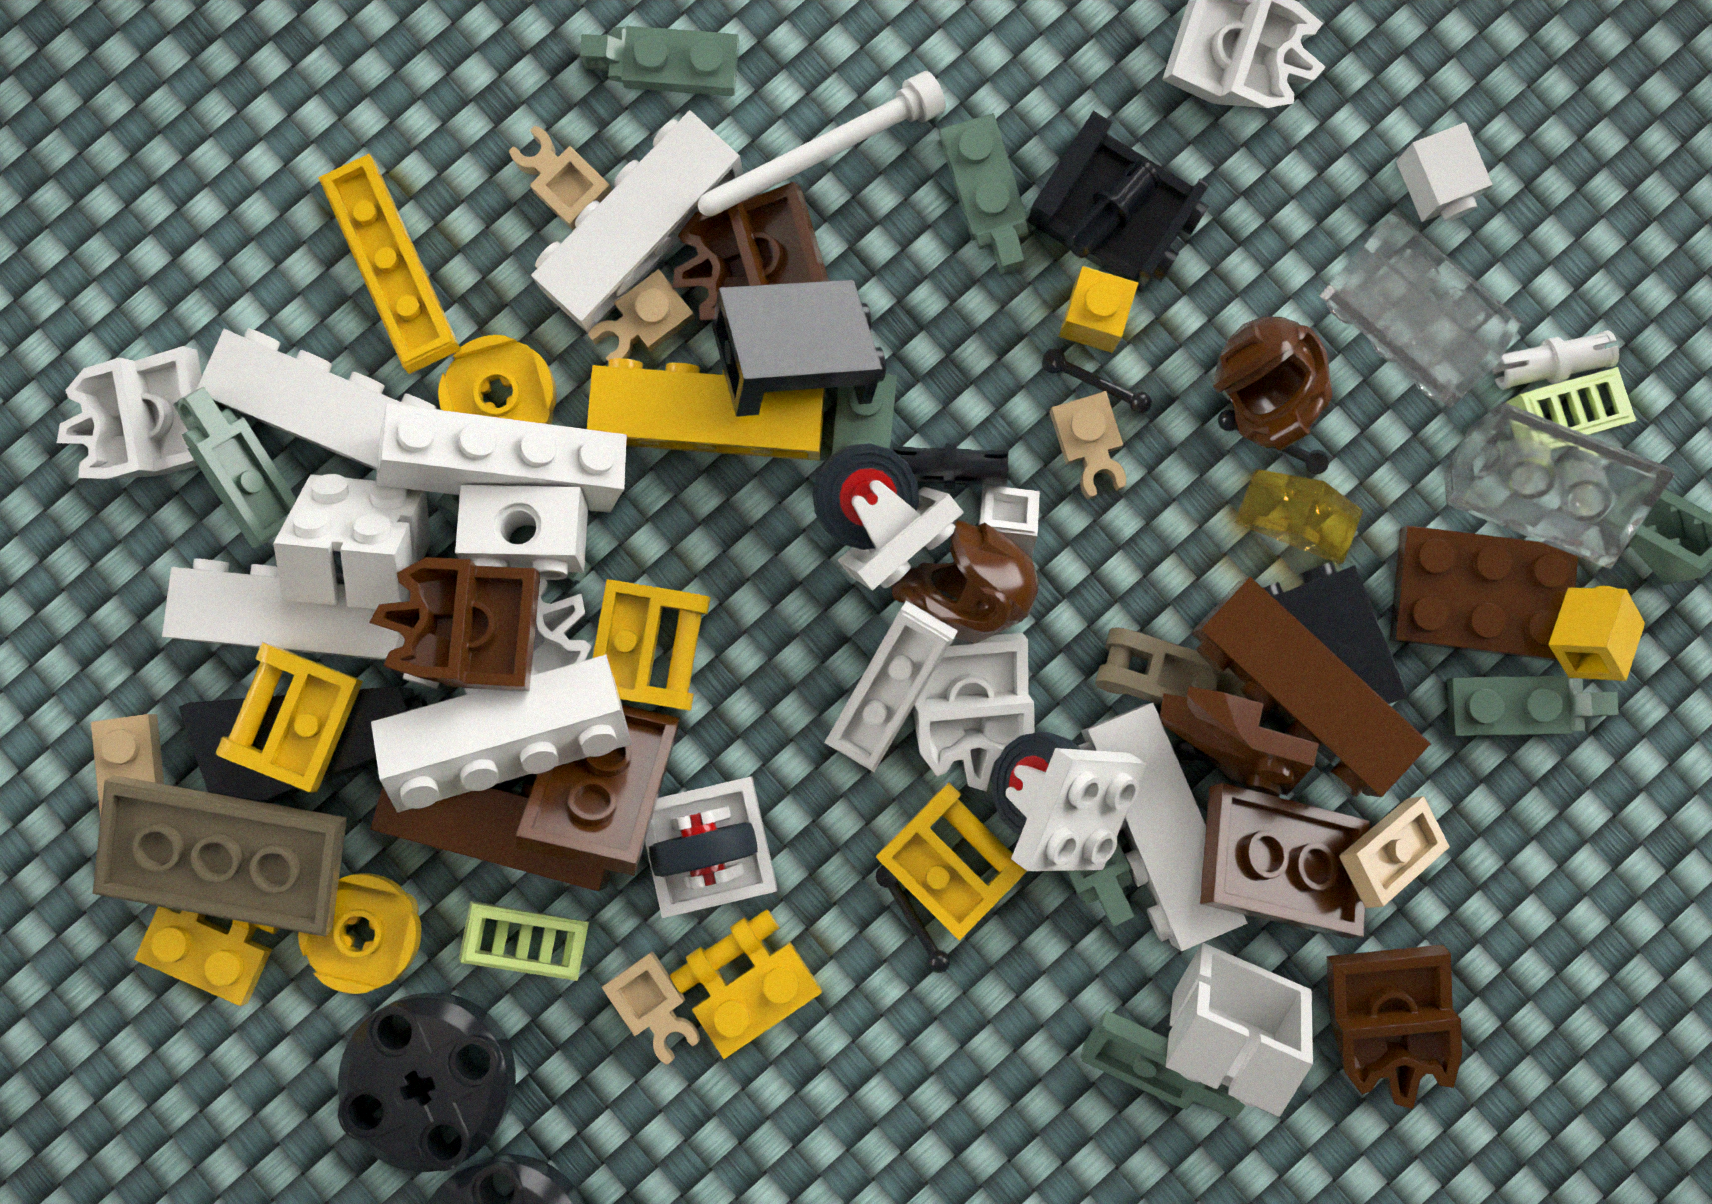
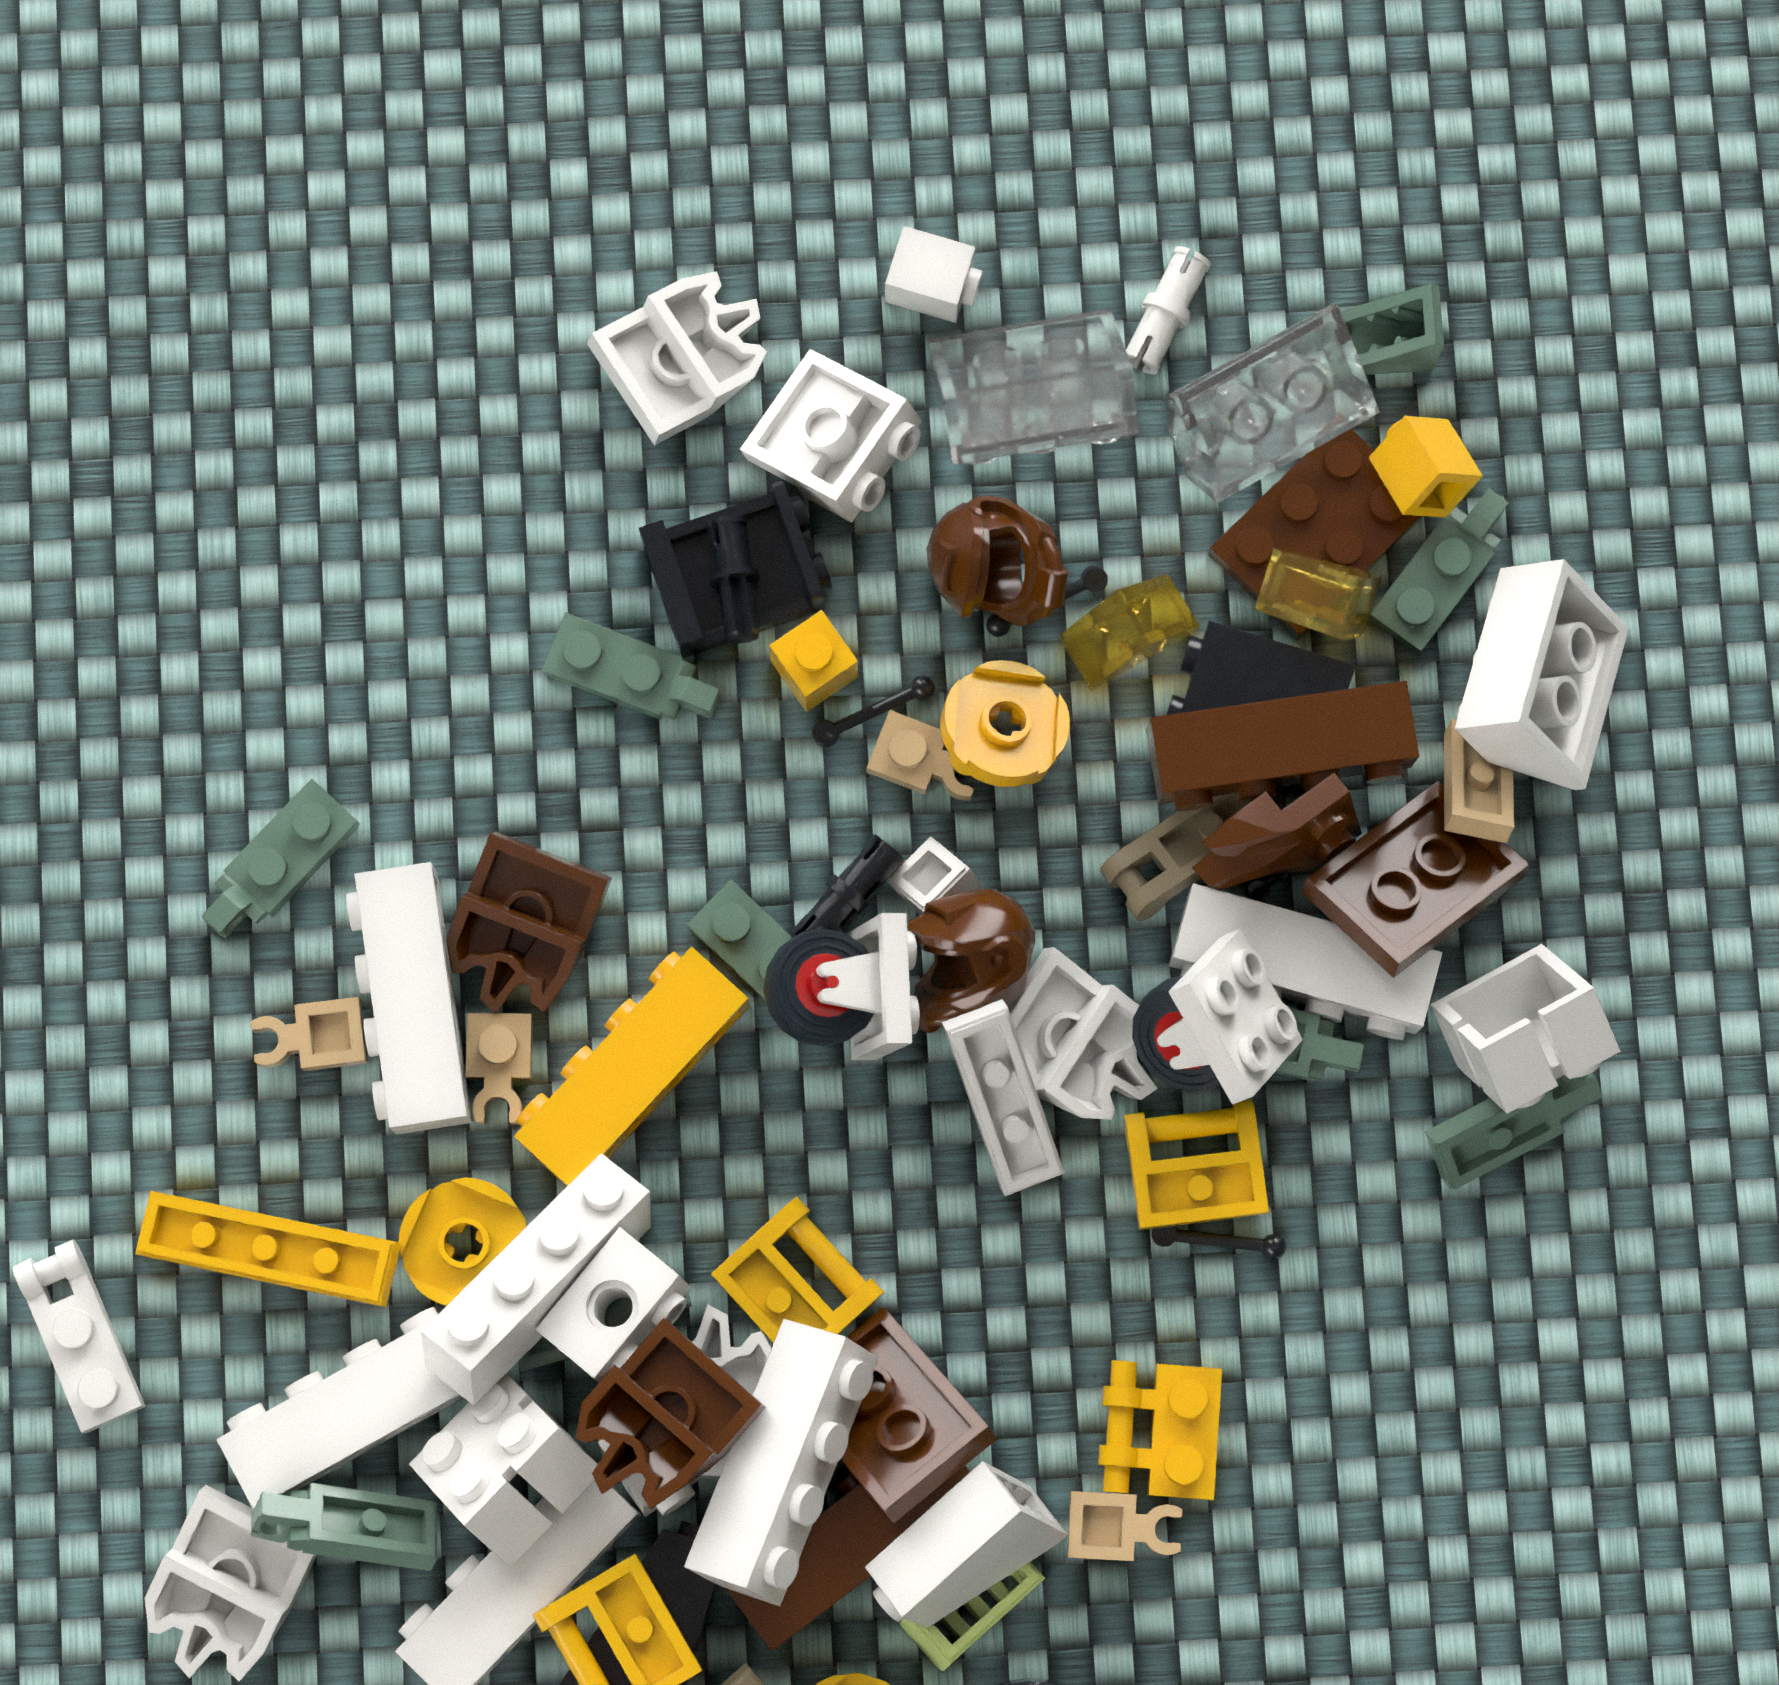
camera: 55 degrees left, 5 degrees down
white plate [645,776,778,918] -> none
white piece [698,71,946,217] -> none
panel [712,280,886,417] -> none
reddish brown plate [1326,944,1462,1109] -> none
yellowish green slope [1506,367,1636,455] -> none
none -> white plate [12,1239,146,1434]
none -> white plate [740,349,922,523]
none -> white slope [865,1461,1068,1628]
none -> yellow plate [940,660,1070,787]
none -> clear yellow slope [1255,548,1382,641]
none -> white slope [1454,559,1629,790]

